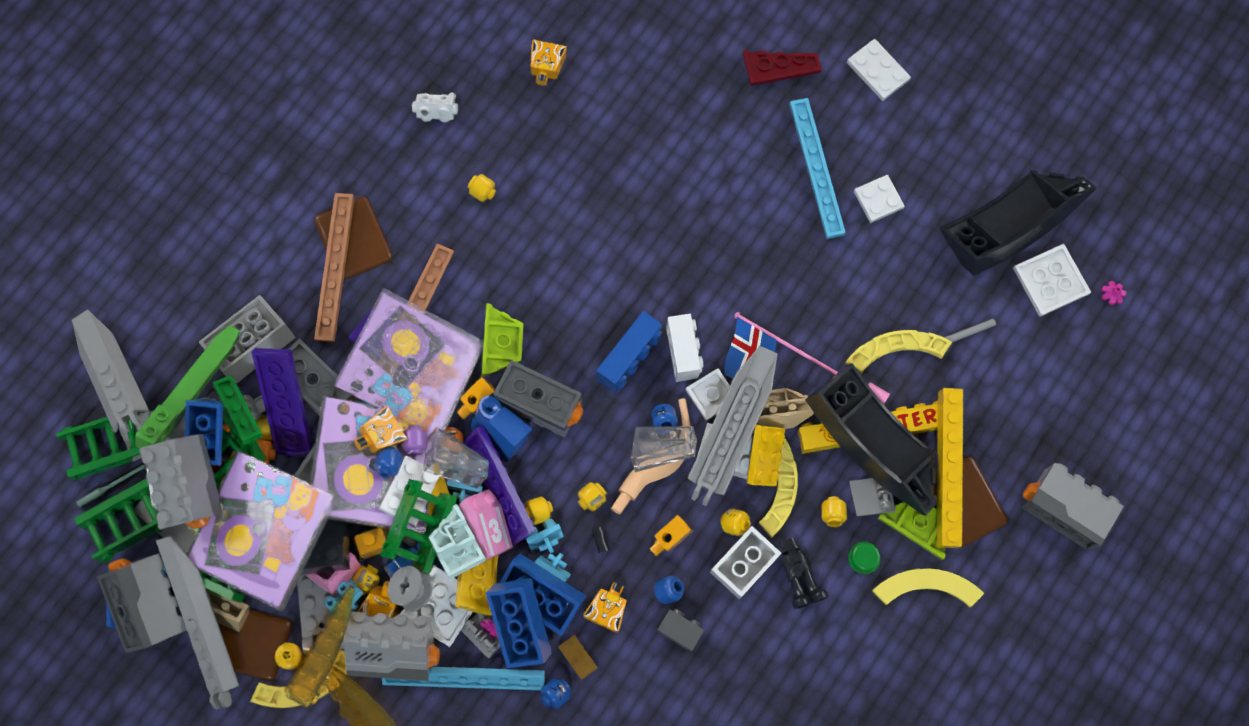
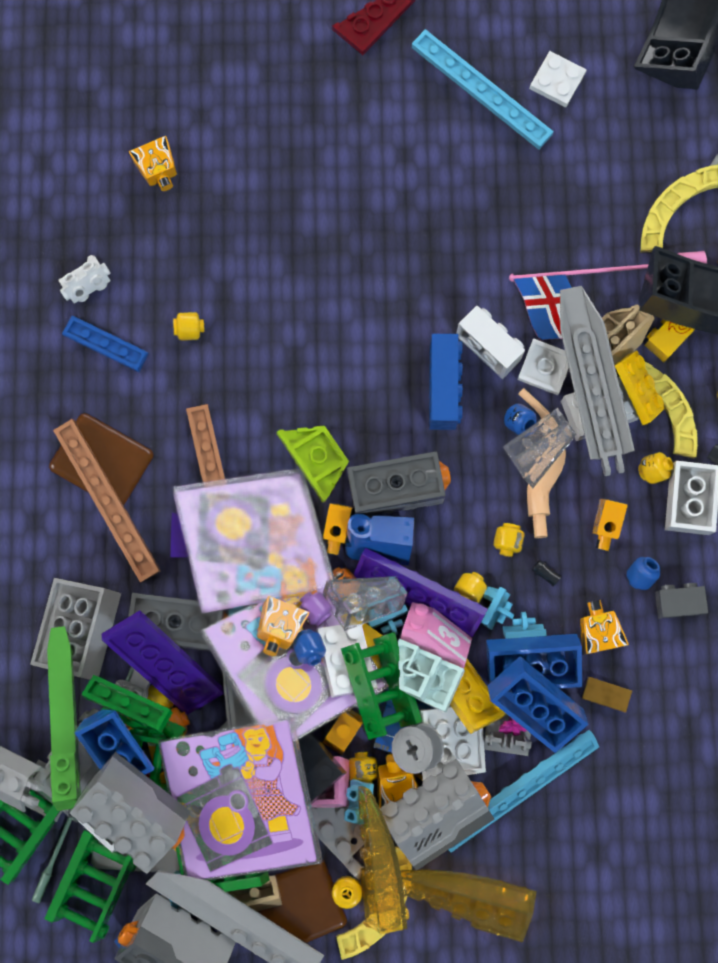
camera: 30 degrees left, 5 degrees up
blue head [540,679,571,709] -> none
none -> blue tile [62,316,149,373]

